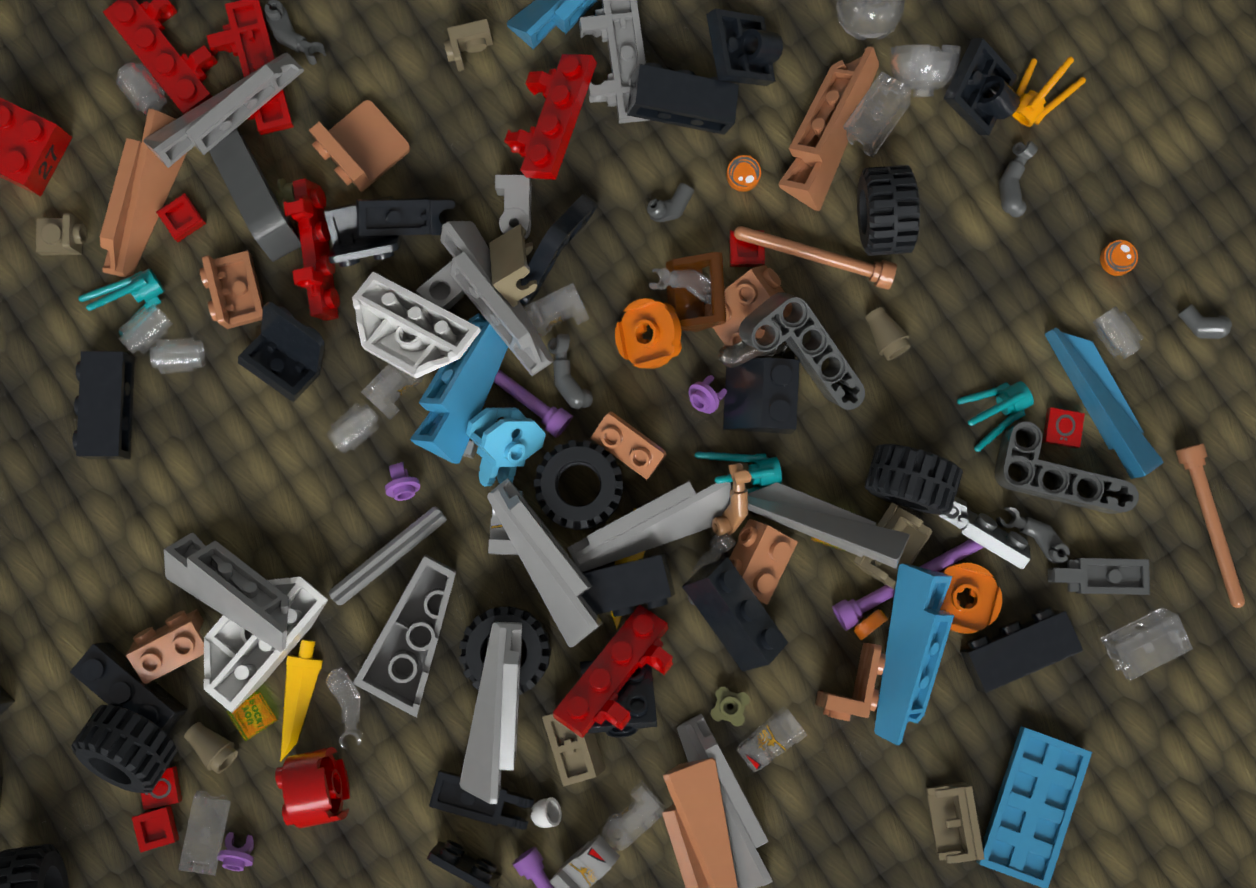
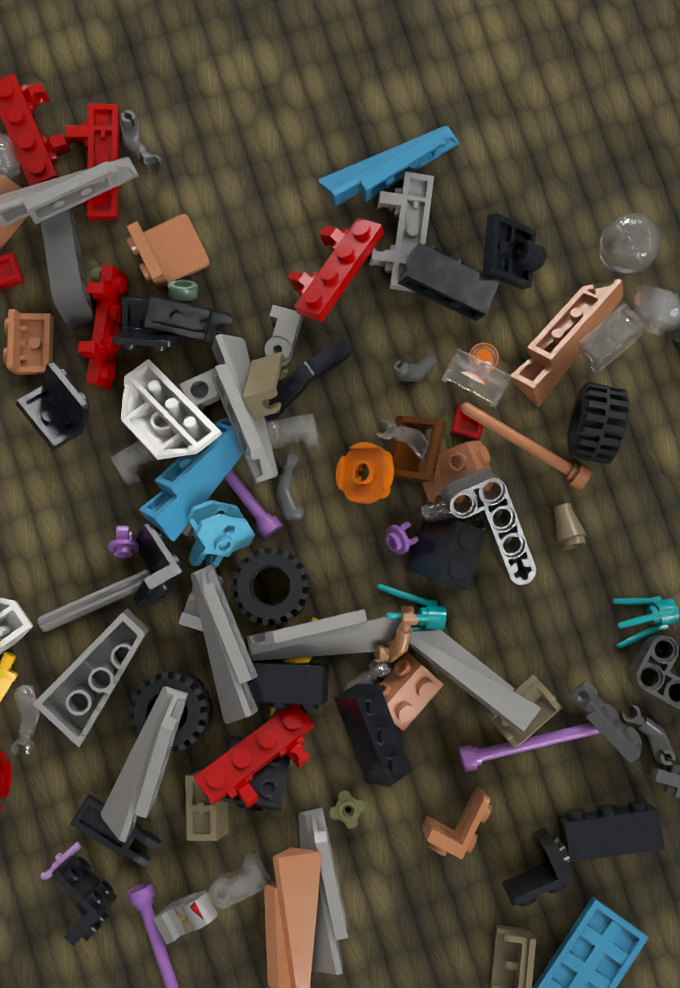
camera: 20 degrees right, 0 degrees up
clear brick [326,403,380,454] -> none
dark tan bracket [444,19,493,71] -> none
white hinge [531,797,562,828] -> none
nougat bracket [591,411,667,480] -> none
clear leg [736,707,808,773] -> none
orange tile [853,609,888,640] -> none
black tyre [864,444,963,515] -> none
dark azure wedge [874,564,954,745] -> none
orange plate [940,563,1002,634] -> none
none -> lavender hand [40,841,82,880]
none -> black bracket [133,522,182,609]
none -> sand green tile [168,280,198,301]
none -> clear hinge [441,348,511,408]
none -> black bracket [502,828,573,907]

